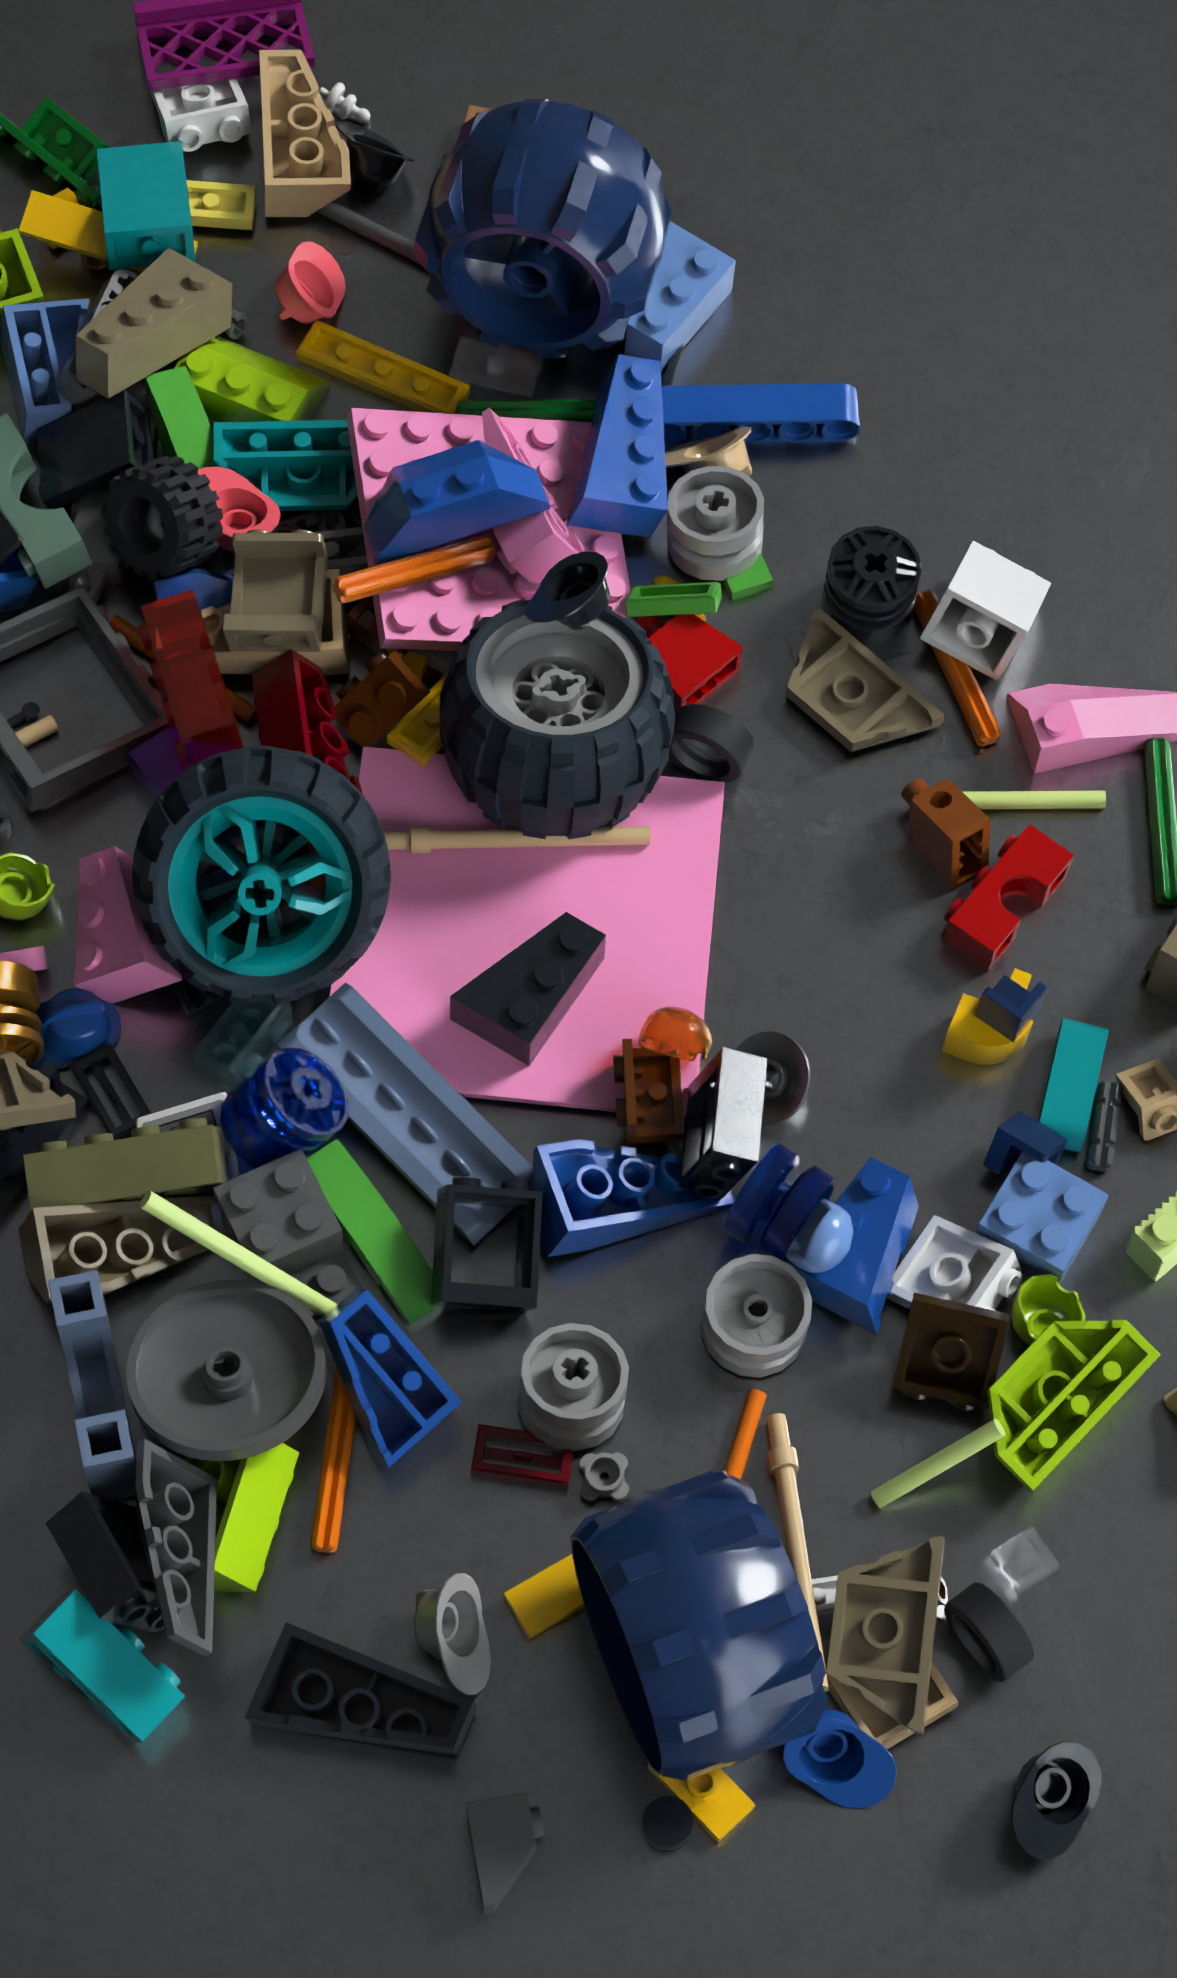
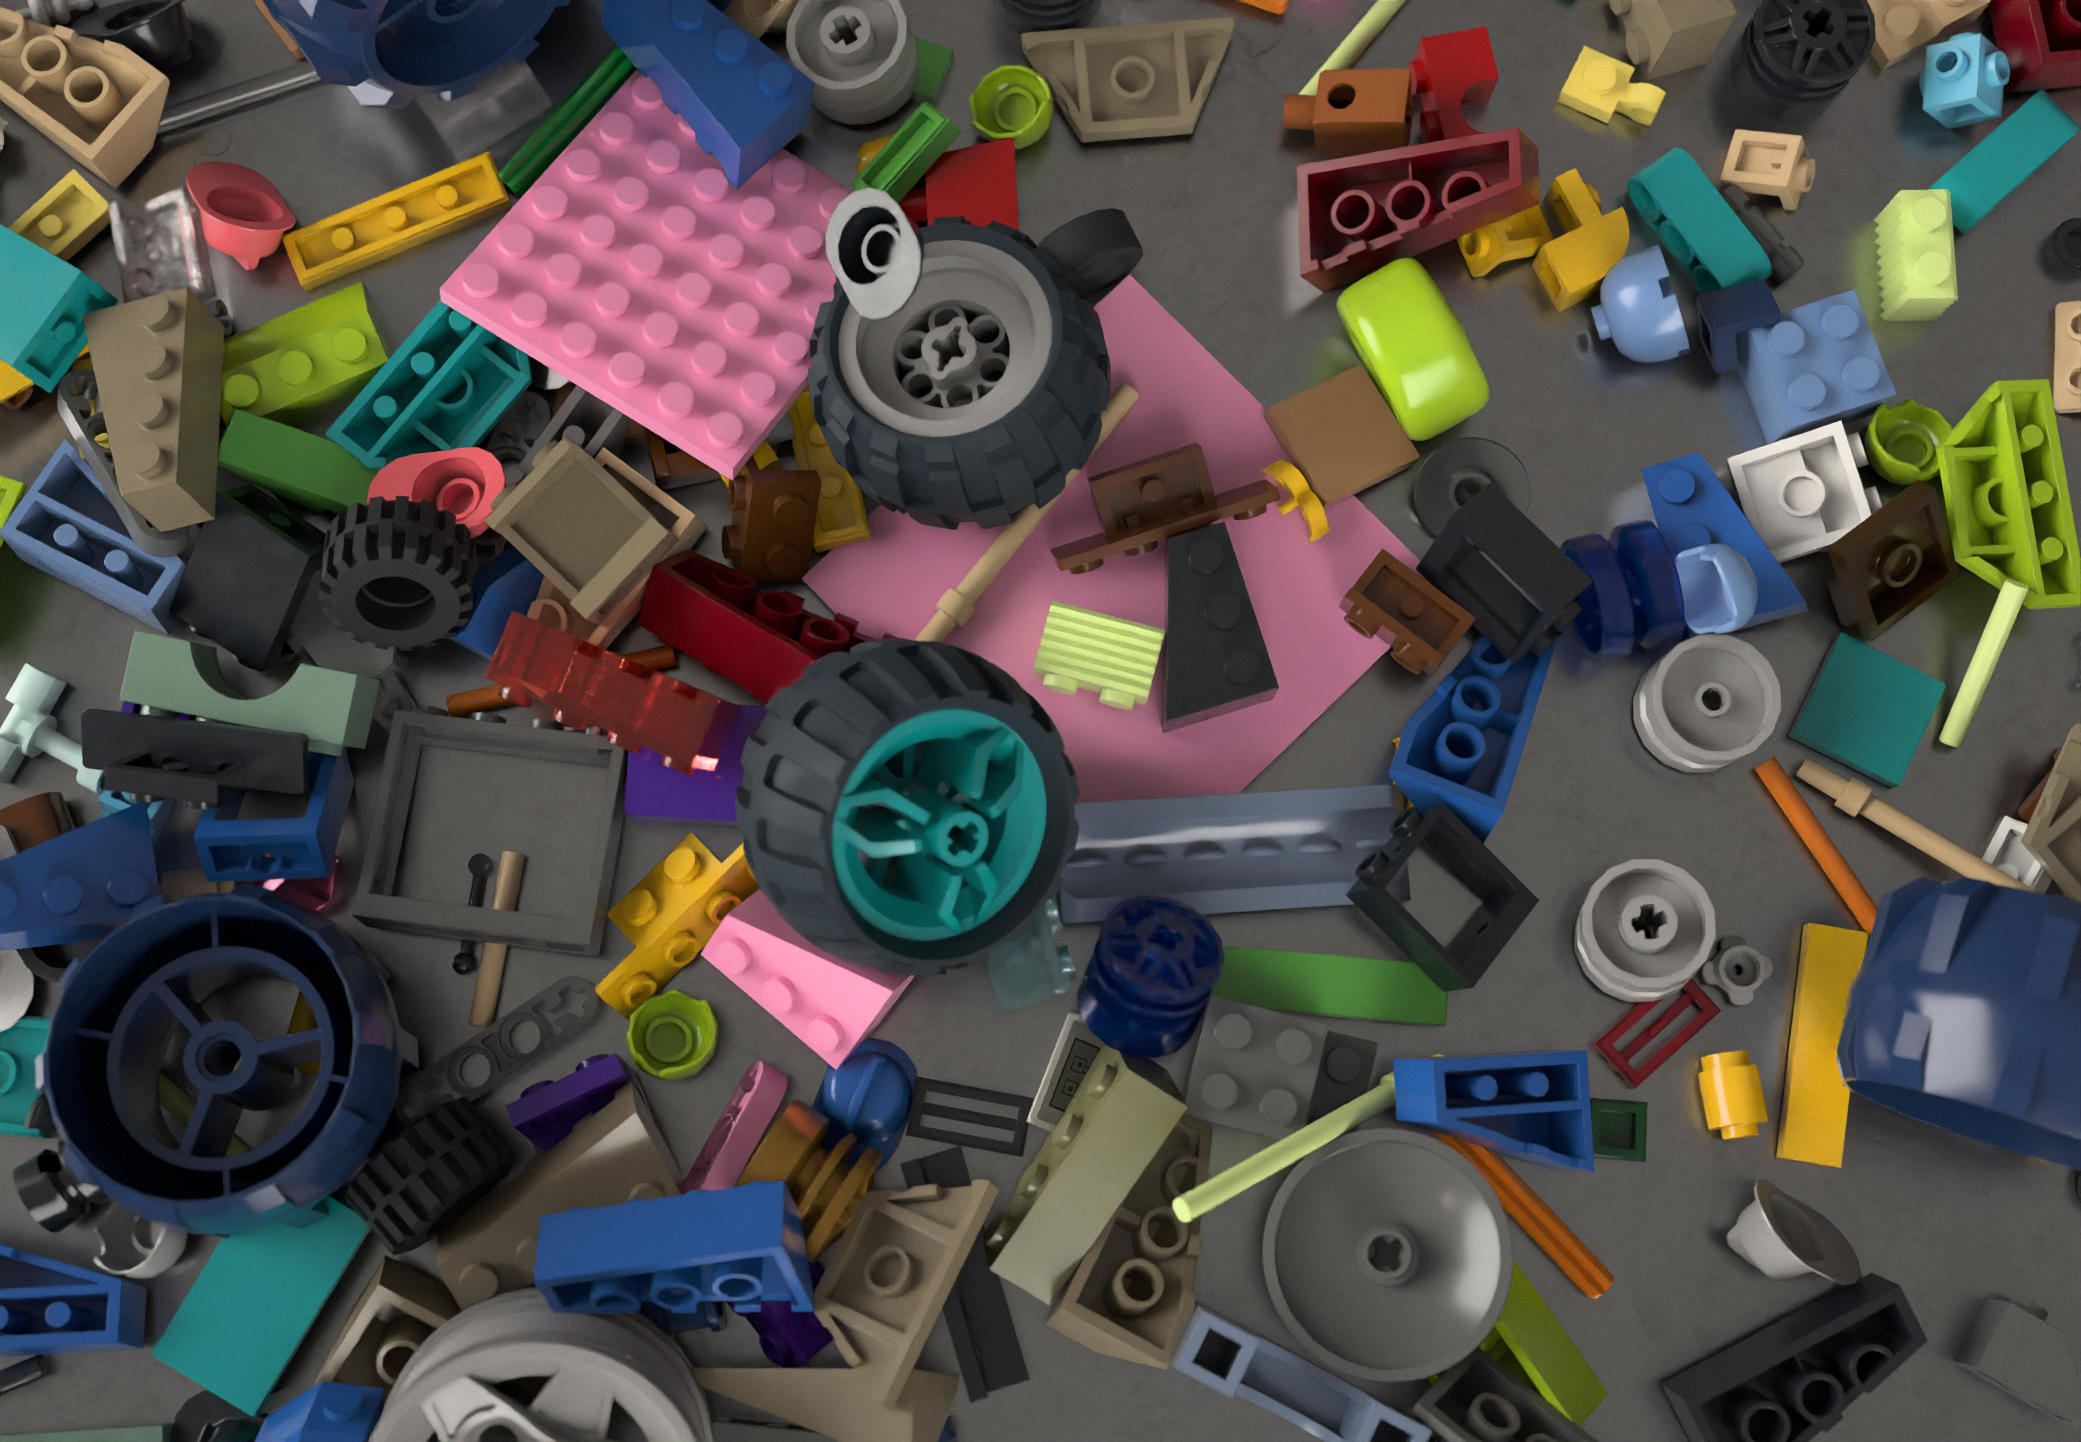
camera: 45 degrees left, 15 degrees up
orange axle [333,536,497,603] -> none
blue wedge [364,440,550,565] -> none
bright pink wedge [482,408,585,584] -> none
clear orange hair [636,1006,713,1061] -> none
dark blue panel [975,975,1048,1043] -> none
none -> clear bracket [108,186,217,303]
none -> yellow bracket [595,832,760,1019]
none -> lime hair [969,65,1054,149]
none -> yellowish green brick [1034,600,1165,710]
none -> reddish brown bracket [1050,443,1280,574]
none -> yellow piece [1260,458,1330,544]
none -> medium nougat tile [1263,364,1421,509]
none -> dark red wedge [1297,127,1540,292]
none -> lime wheel [1336,257,1490,441]
none -> yellow bracket [1456,205,1554,277]
none -> light yellow plate [1558,46,1666,126]
none -> dark green tile [1590,1098,1648,1162]
none -> medium blue cylinder [1591,245,1690,363]
none -> yellow brick [1698,1050,1769,1140]
none -> teal tile [1788,632,1947,789]

